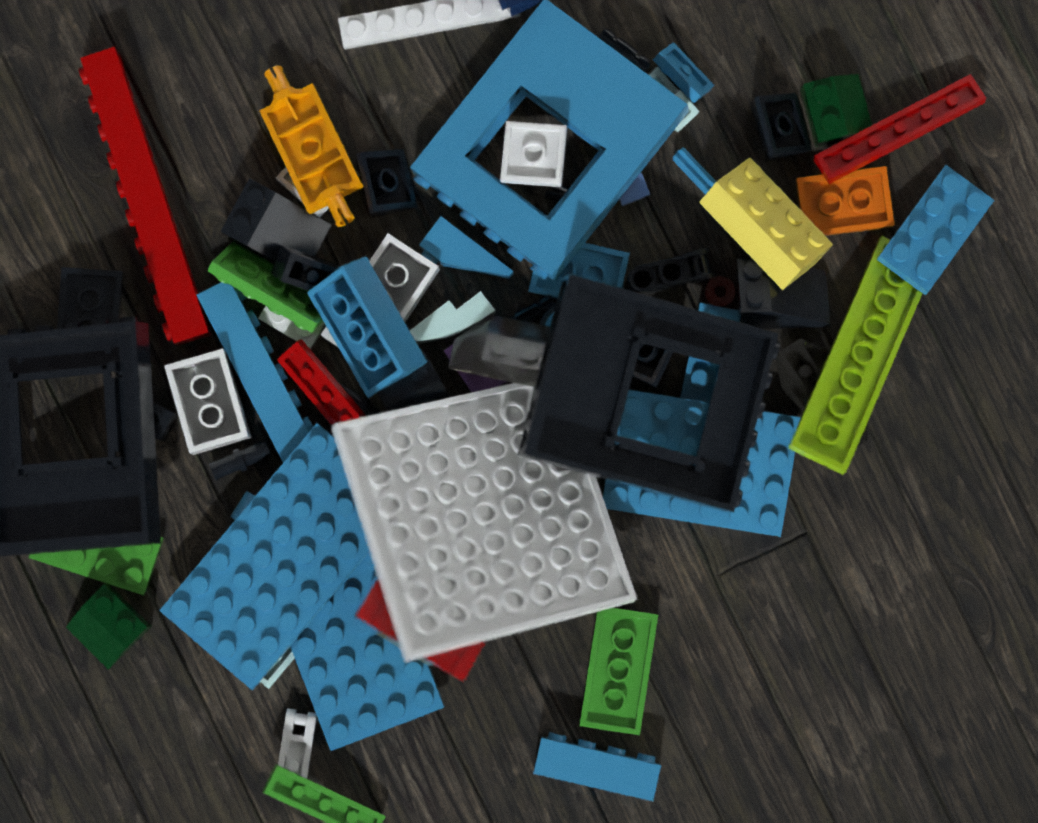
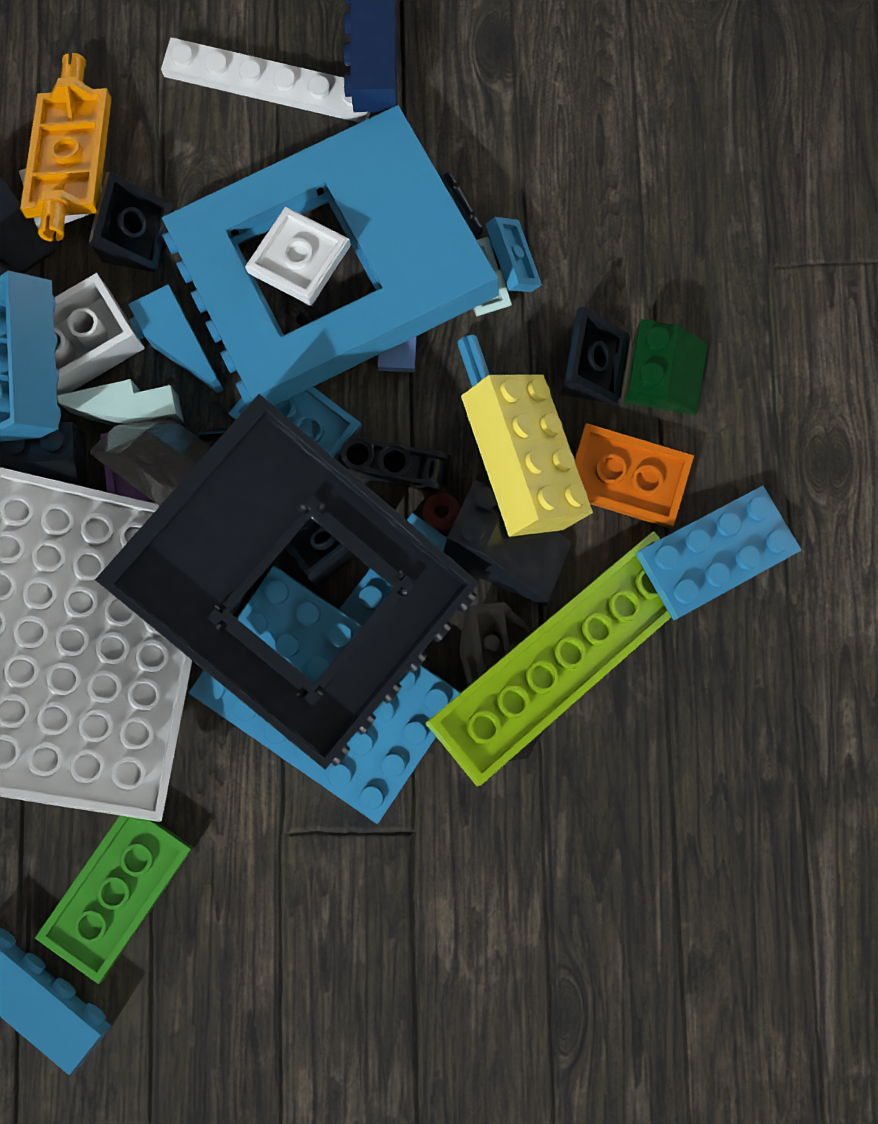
camera: 25 degrees right, 5 degrees down
red plate [814,74,986,184] -> none

